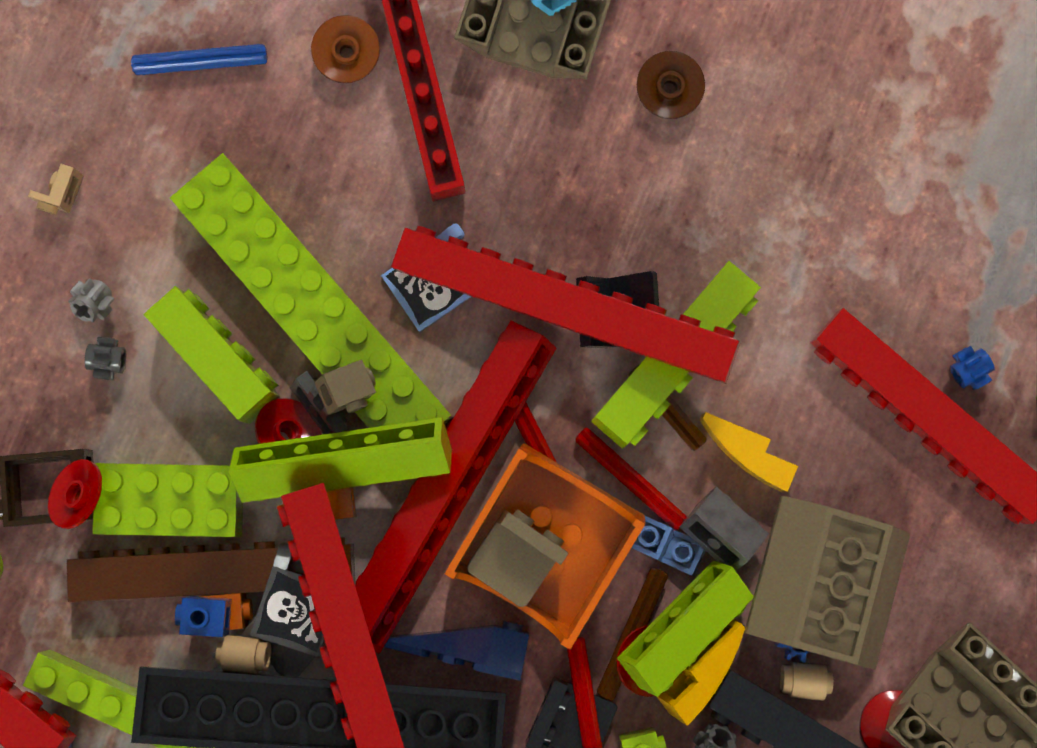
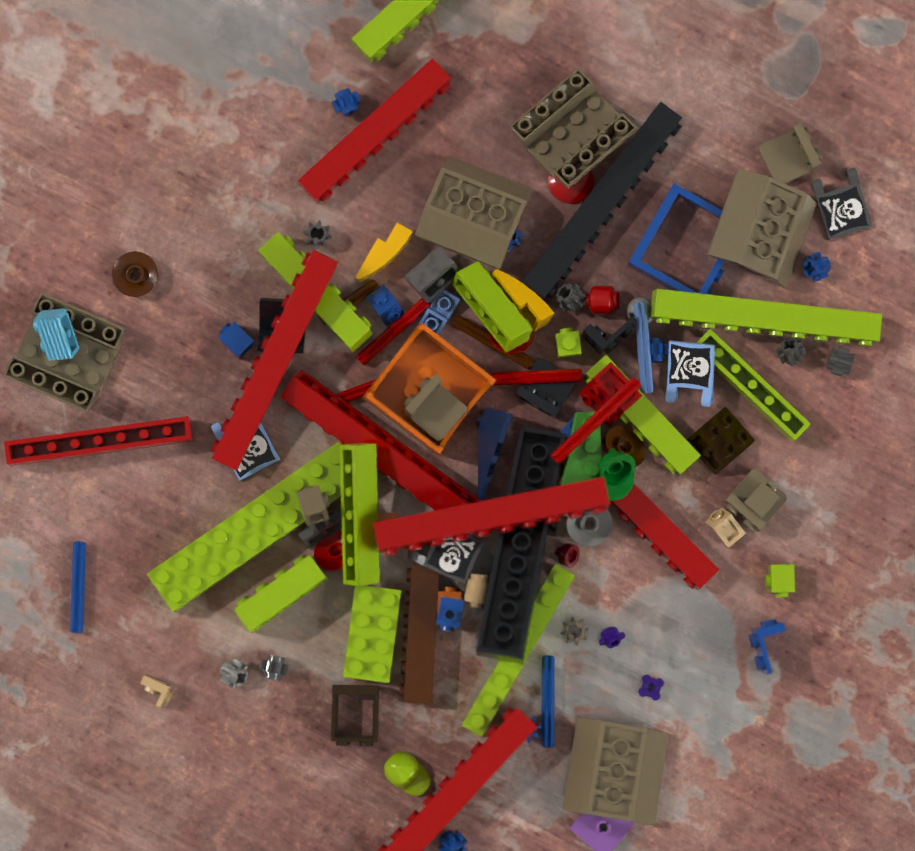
camera: 85 degrees left, 0 degrees up
red dish [48,459,102,529] -> none
dark orange dish [311,15,380,83] -> none
tan brick [780,662,834,701] -> none
none -> blue brick [219,322,256,360]
none -> dark grey gear [303,220,332,250]
none -> blue bracket [366,284,404,326]

